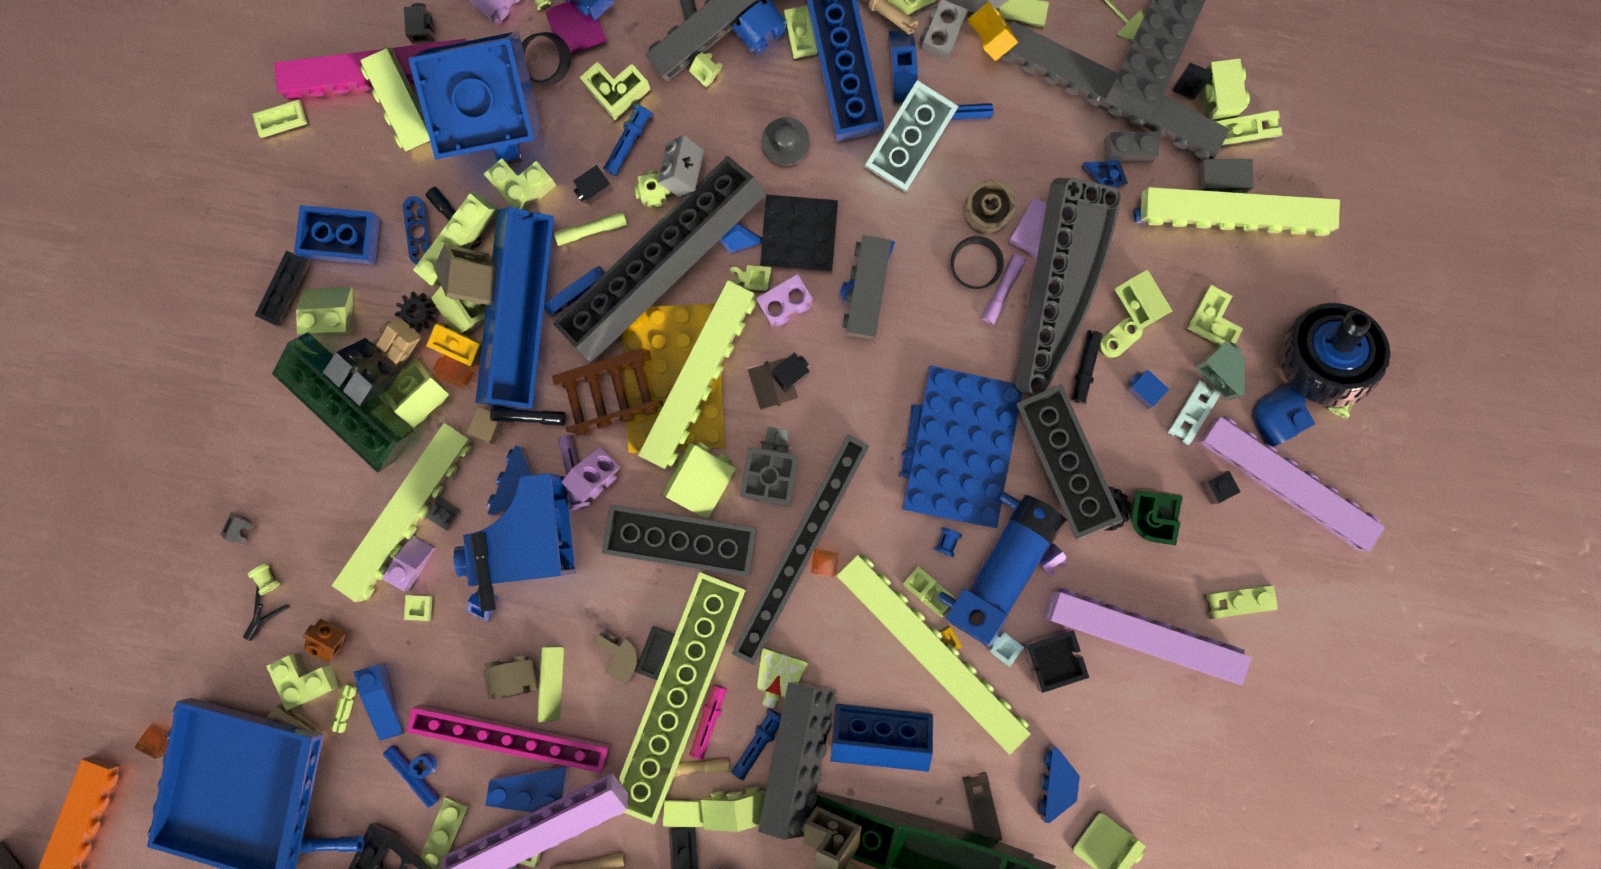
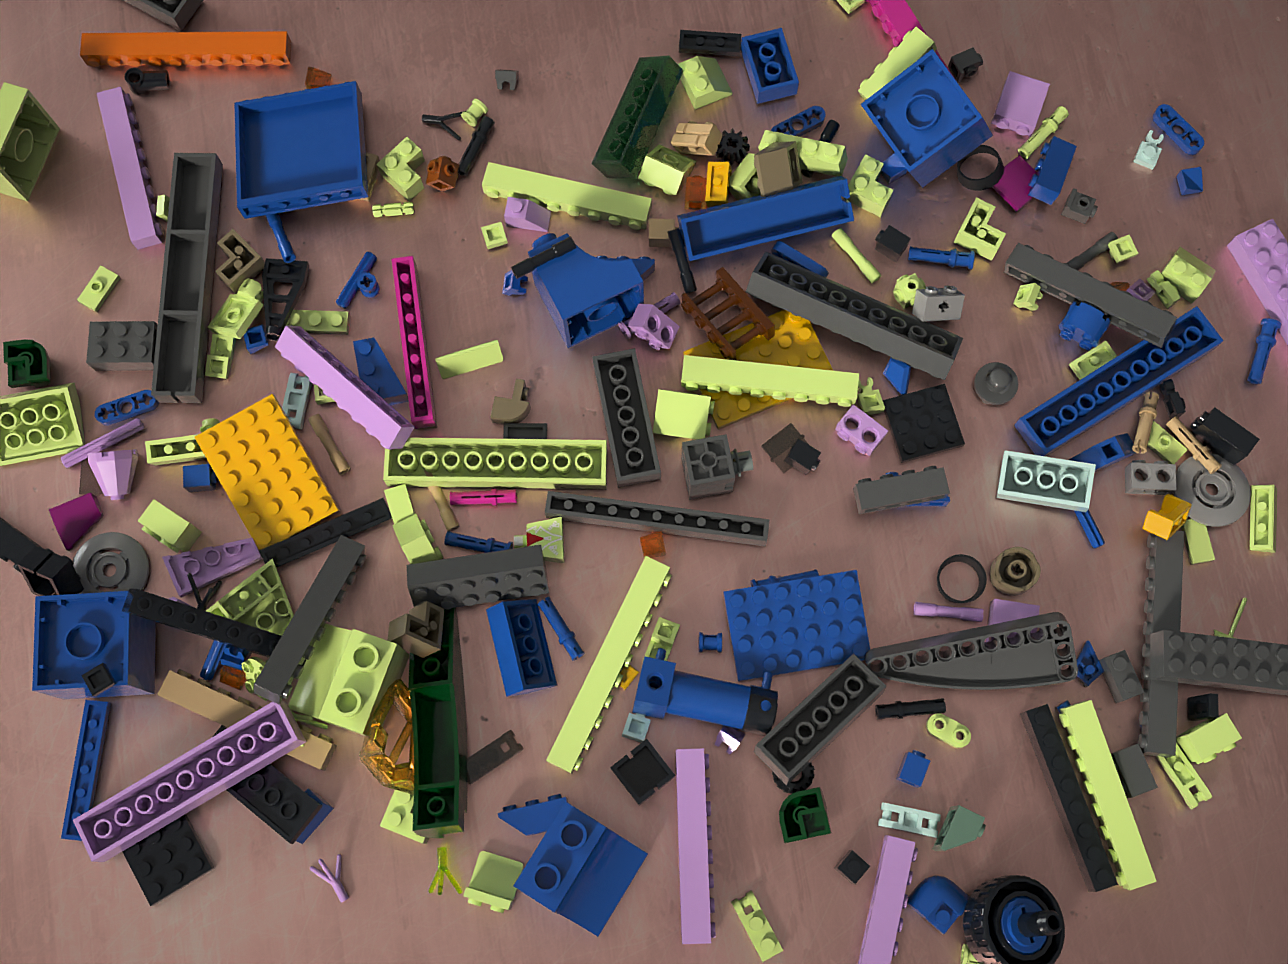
camera: 70 degrees right, 10 degrees down
black piece [323,338,401,406] -> none
blue slope [353,663,404,741] -> none
dark grey tile [426,497,461,530] -> none
dark tan brick [483,655,538,700] -> none
yellowish green brick [1115,270,1172,331] -> none
yellowish green plate [1187,285,1243,345] -> none
none -> black pin [458,116,495,176]
none -> blue brick [513,801,648,937]
none -> blue pin [538,597,585,661]
none -> black brick [1020,704,1118,892]

